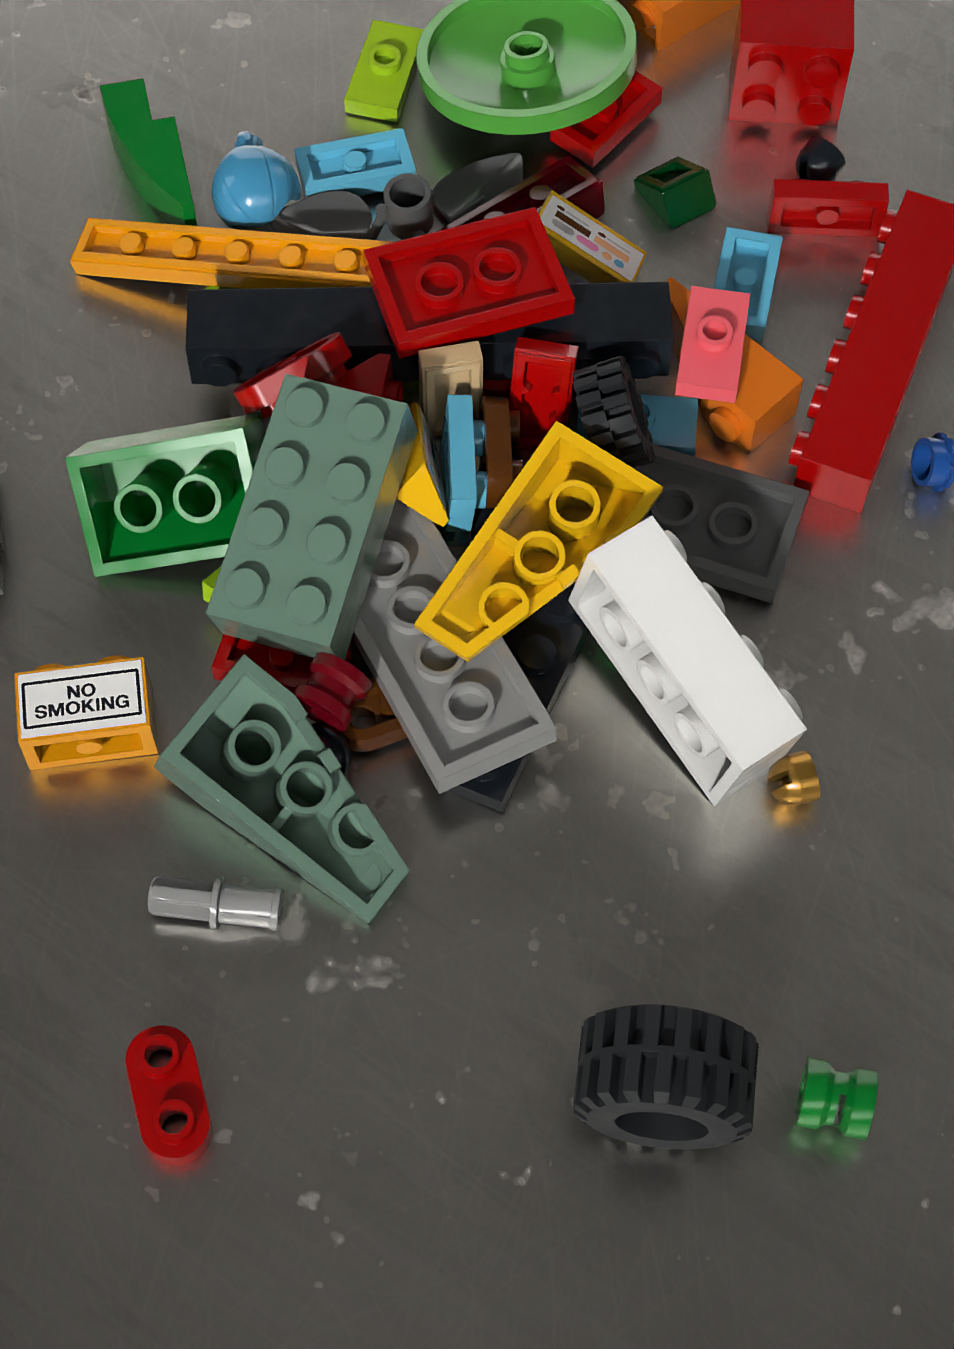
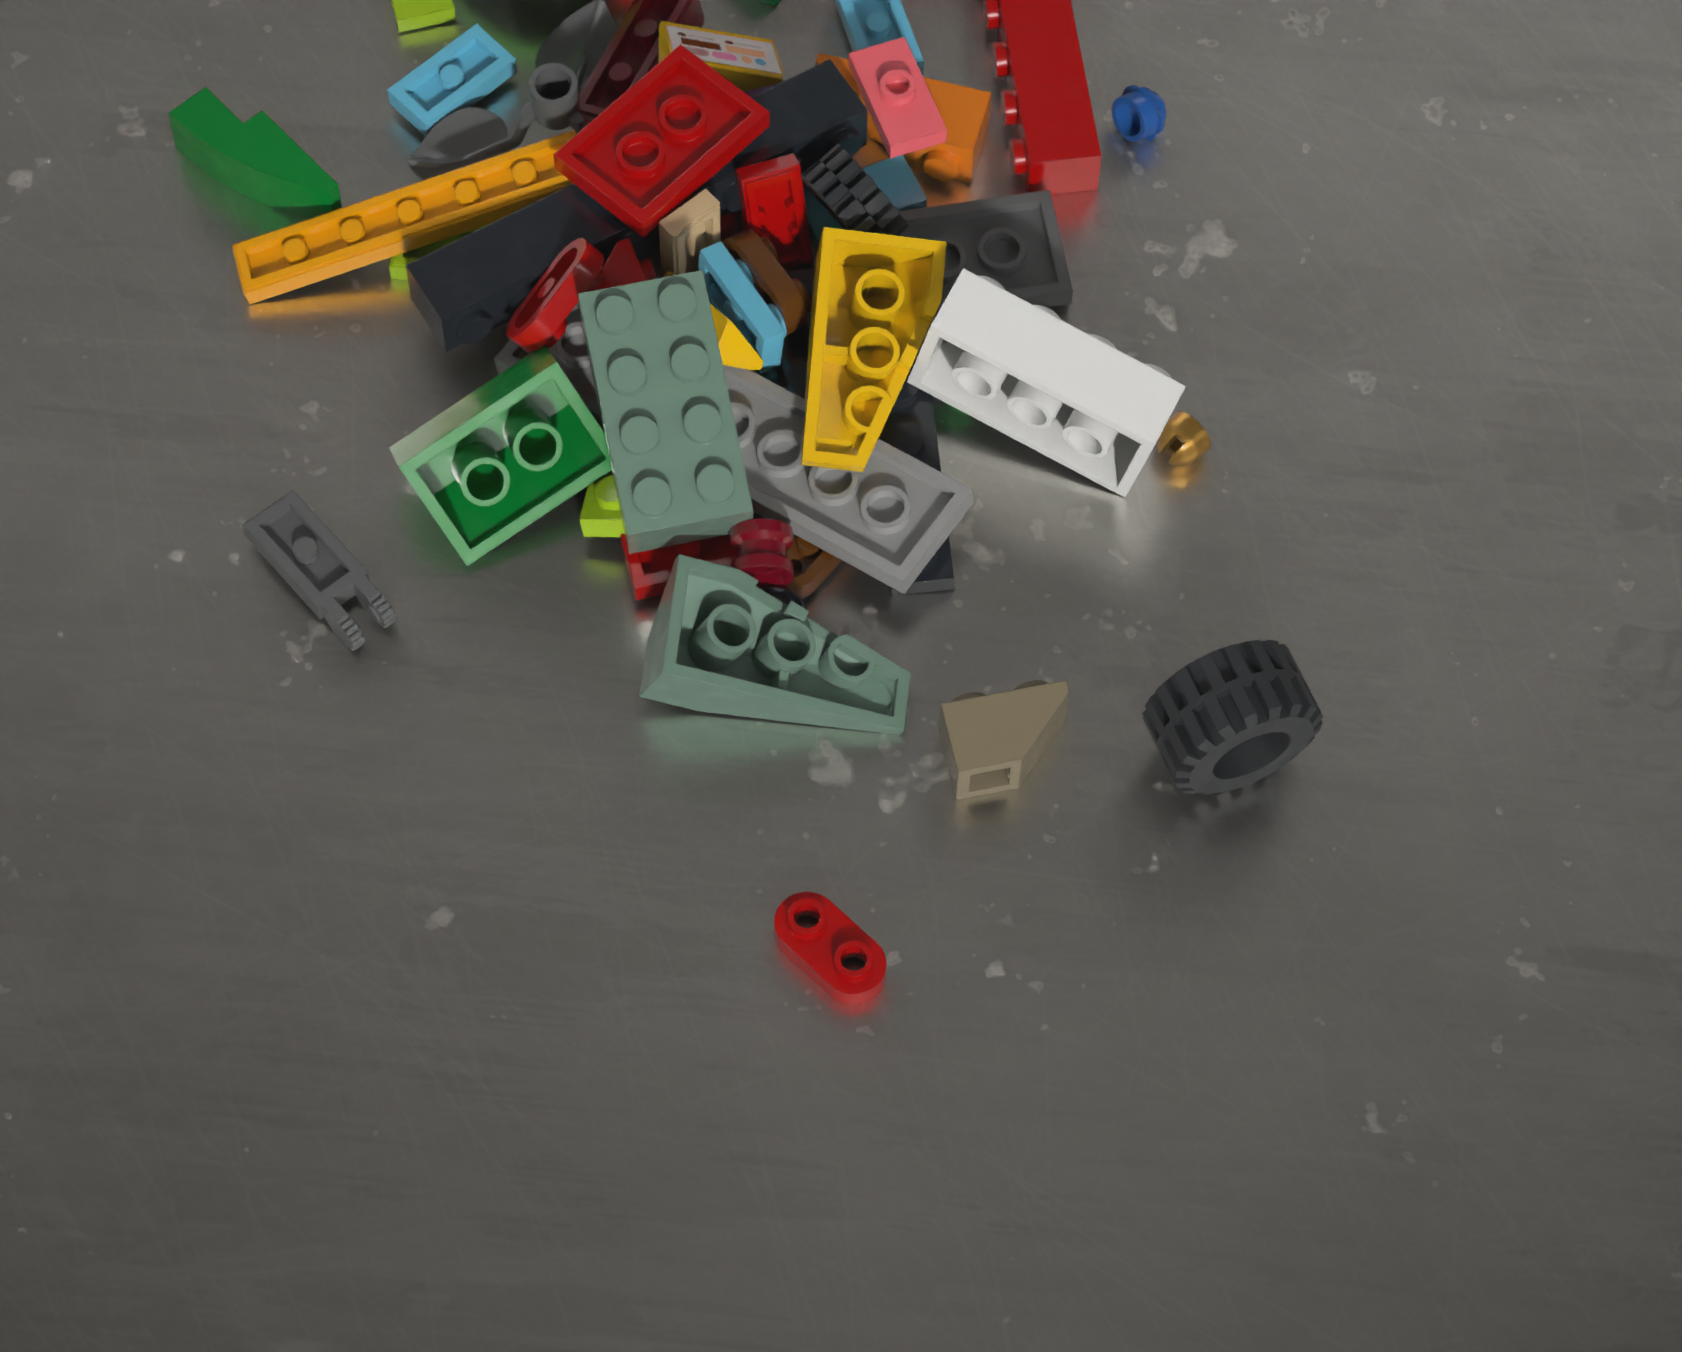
camera: 30 degrees left, 0 degrees up
brick [14,655,158,770] -> none
light grey axle [148,876,284,931] -> none
dark azure hair [211,130,301,229] -> none
green wheel [795,1057,878,1140] -> none
none -> dark tan slope [939,680,1069,800]

